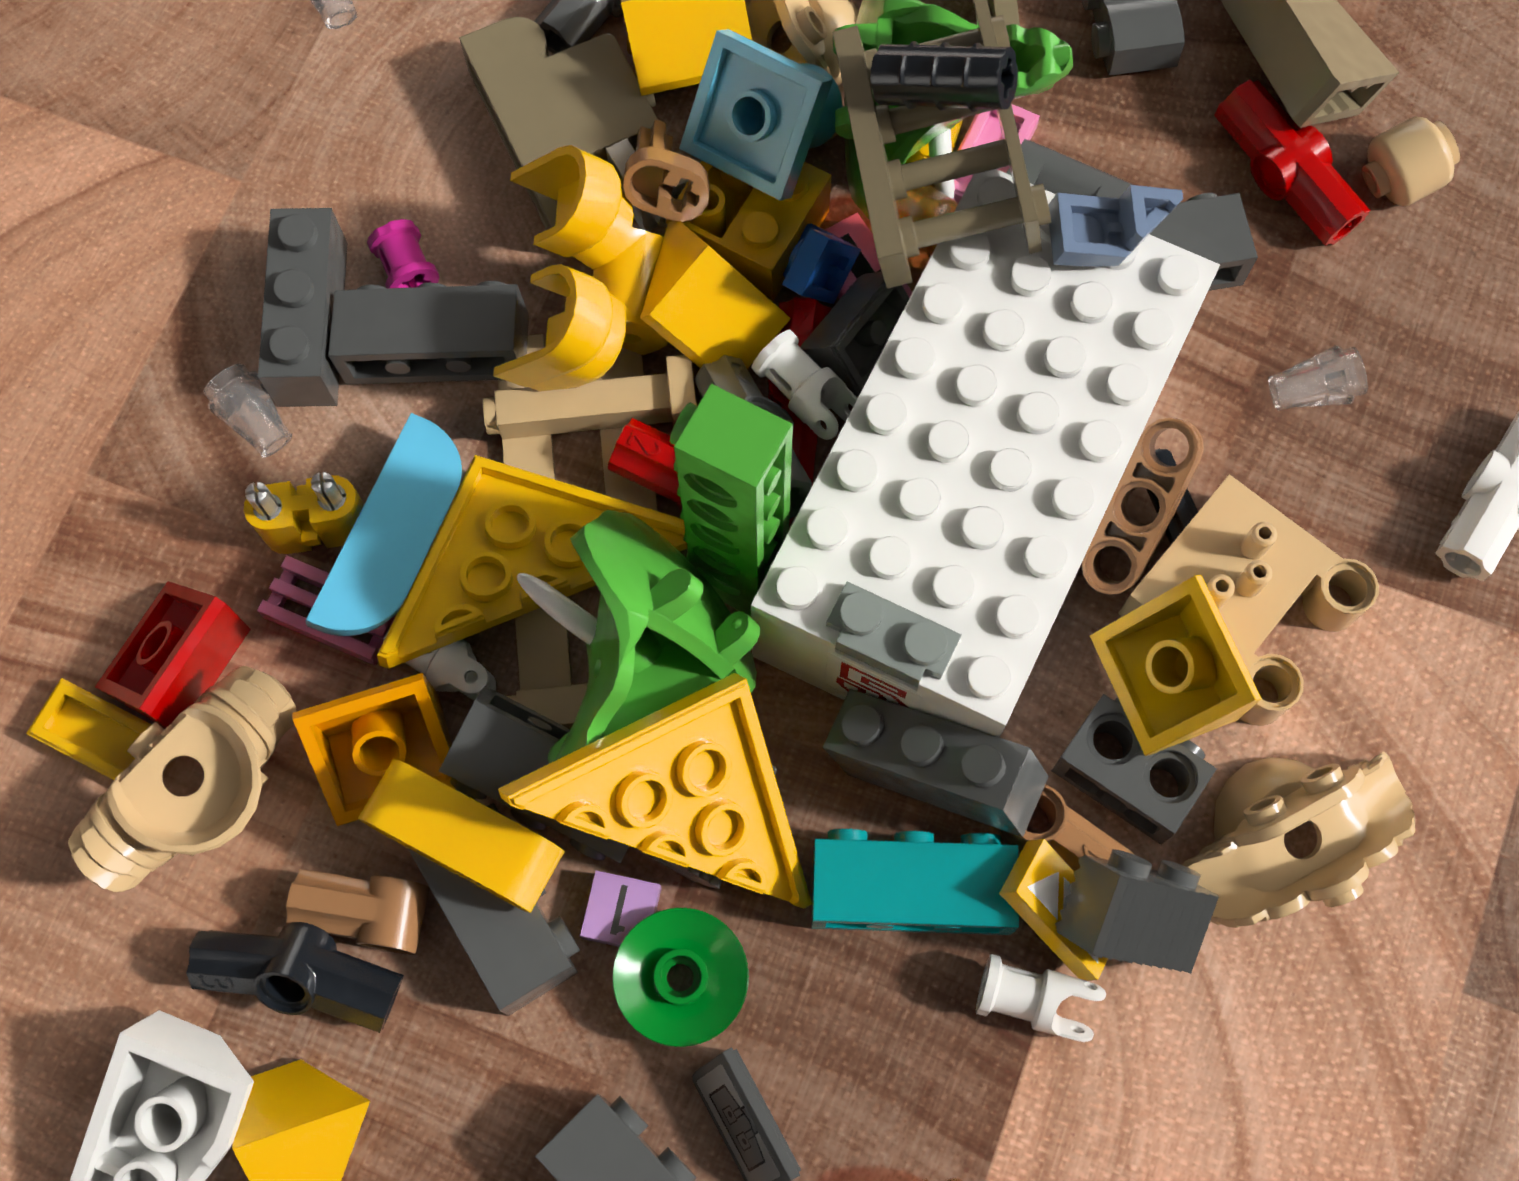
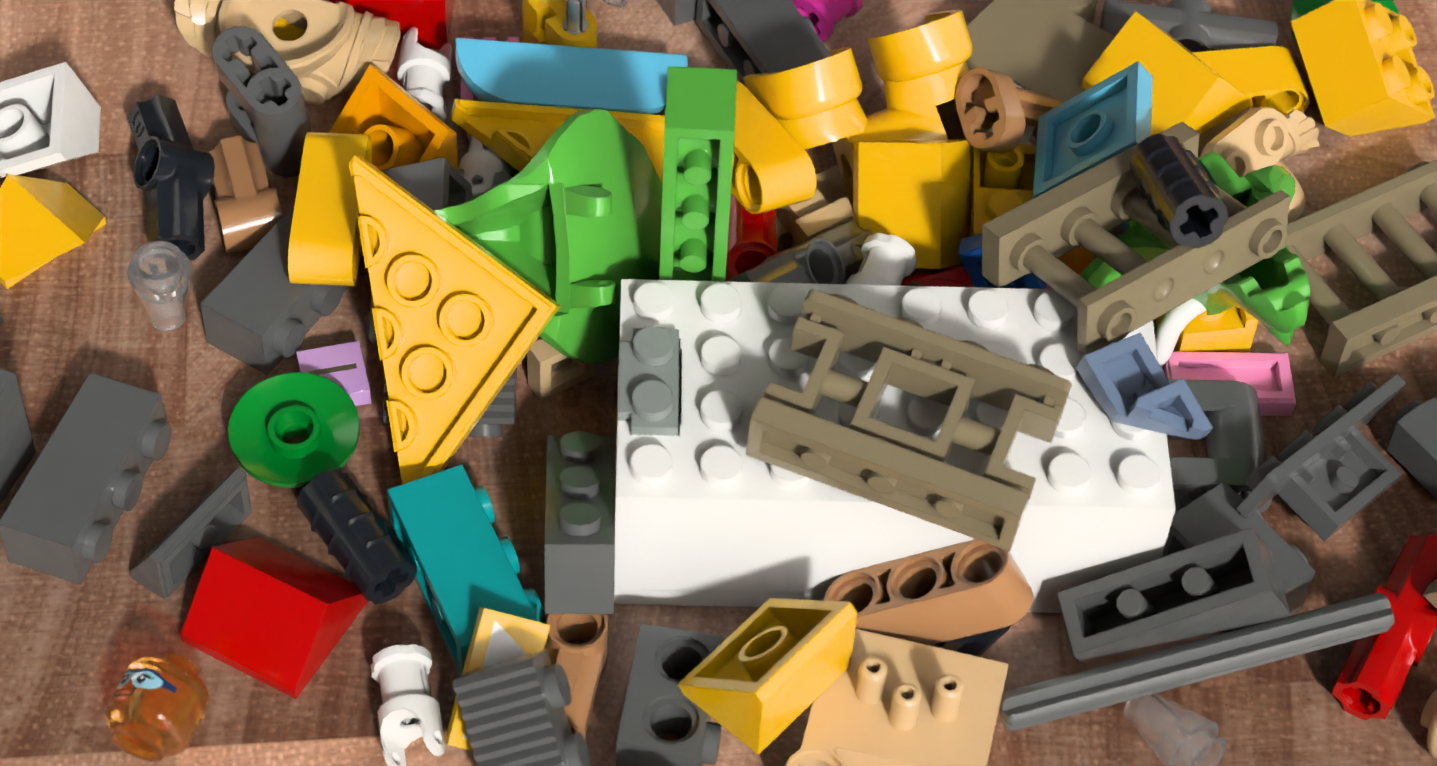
camera: 60 degrees right, 20 degrees down
none -> clear cone [127,241,192,331]
none -> red slope [180,536,368,699]
none -> dark grey connector [212,26,312,177]
none -> black axle [297,469,417,604]
none -> white piece [397,27,452,122]
none -> yellow beam [731,81,816,214]
none -> dark tan fence [745,289,1072,551]
none -> axle [999,593,1394,731]
none -> dark grey brick [1057,527,1291,669]
none -> dark grey bracket [1237,374,1407,541]

